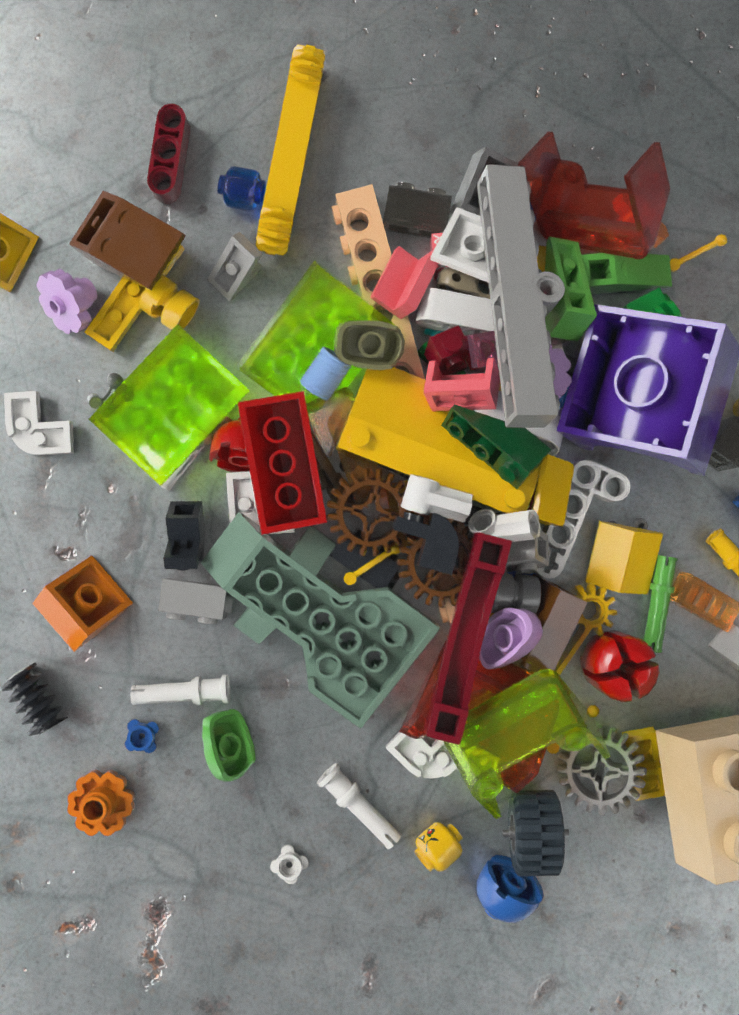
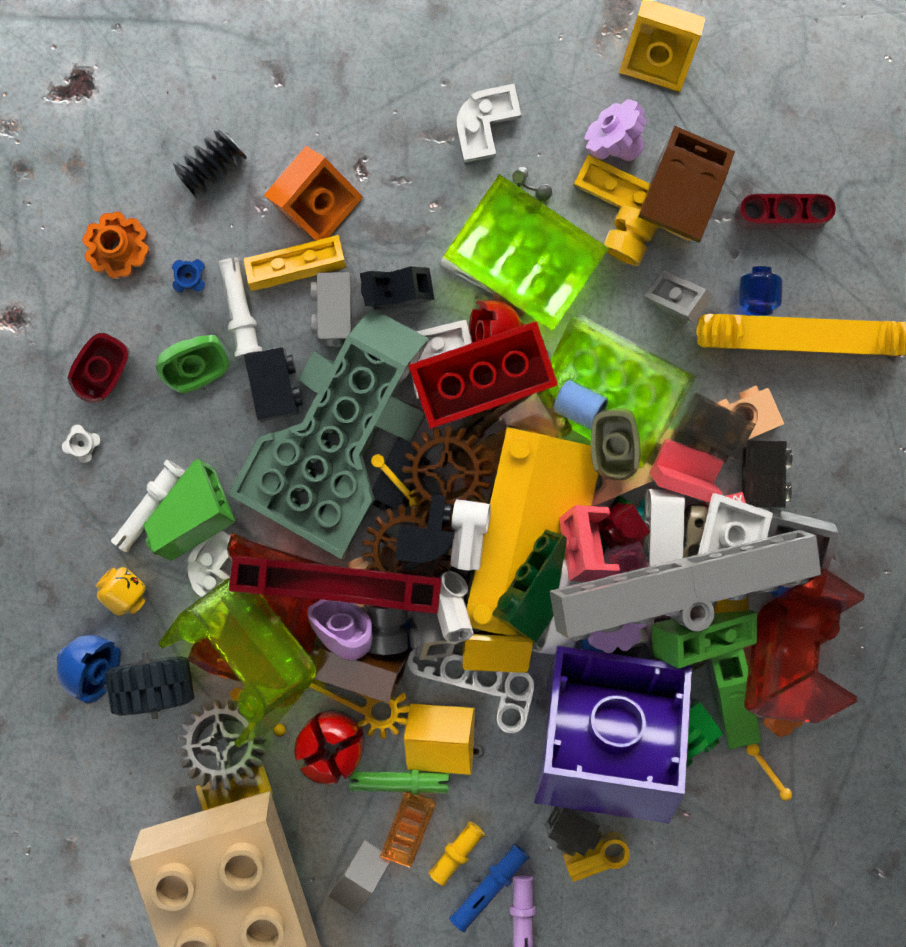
camera: 85 degrees right, 0 degrees up
none -> dark red piece [67,333,130,403]
none -> bright green slope [144,458,236,561]
none -> yellow plate [244,235,347,291]
none -> black brick [244,347,303,422]
none -> clear smoke brick [673,392,756,463]

